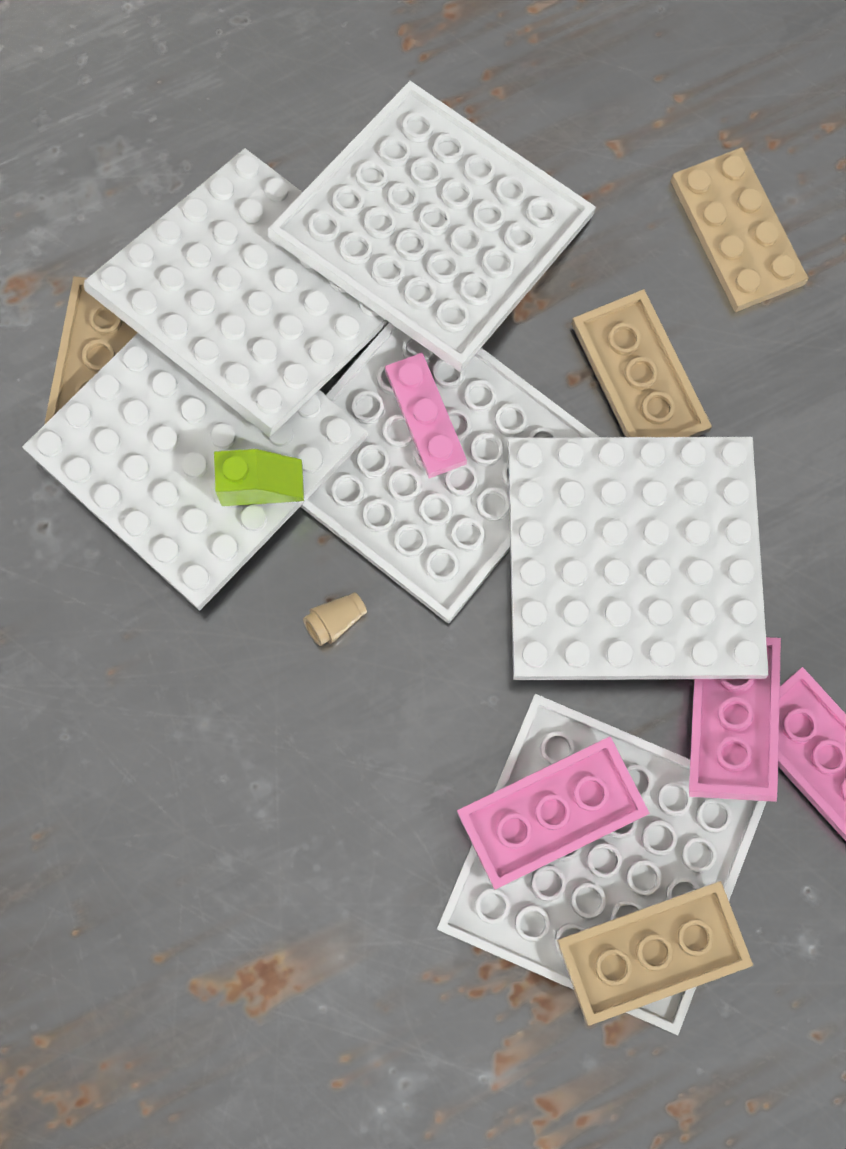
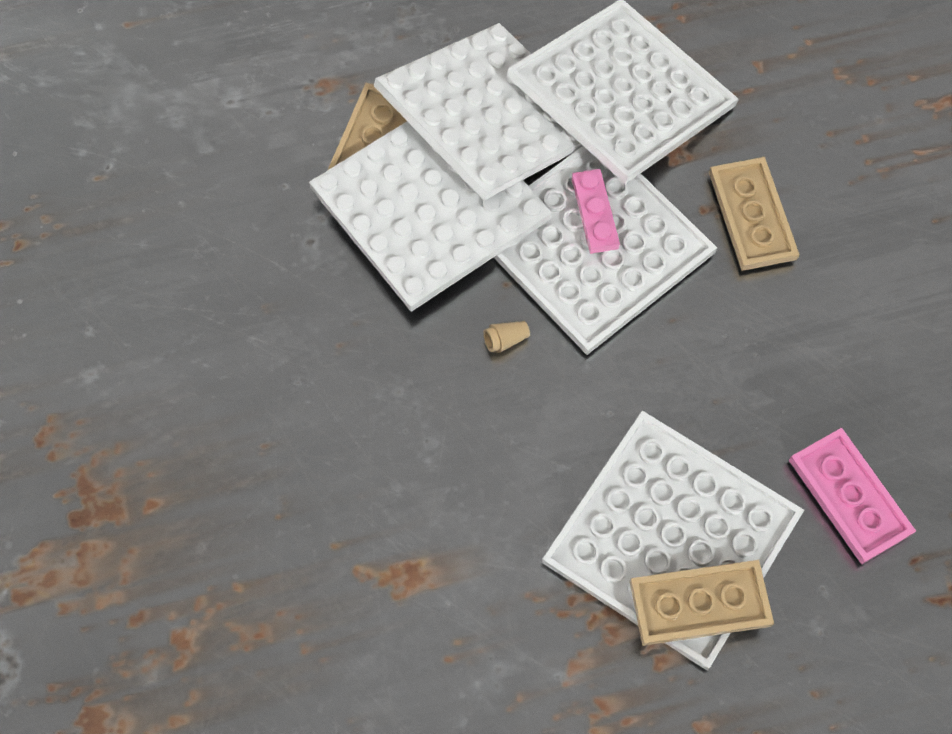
camera: 10 degrees right, 10 degrees down
lime slope [214,449,304,506] -> none
bright pink plate [457,736,650,890] -> none
white plate [508,437,769,680] -> none
tan plate [670,147,809,312] -> none
bright pink plate [689,637,781,802] -> none

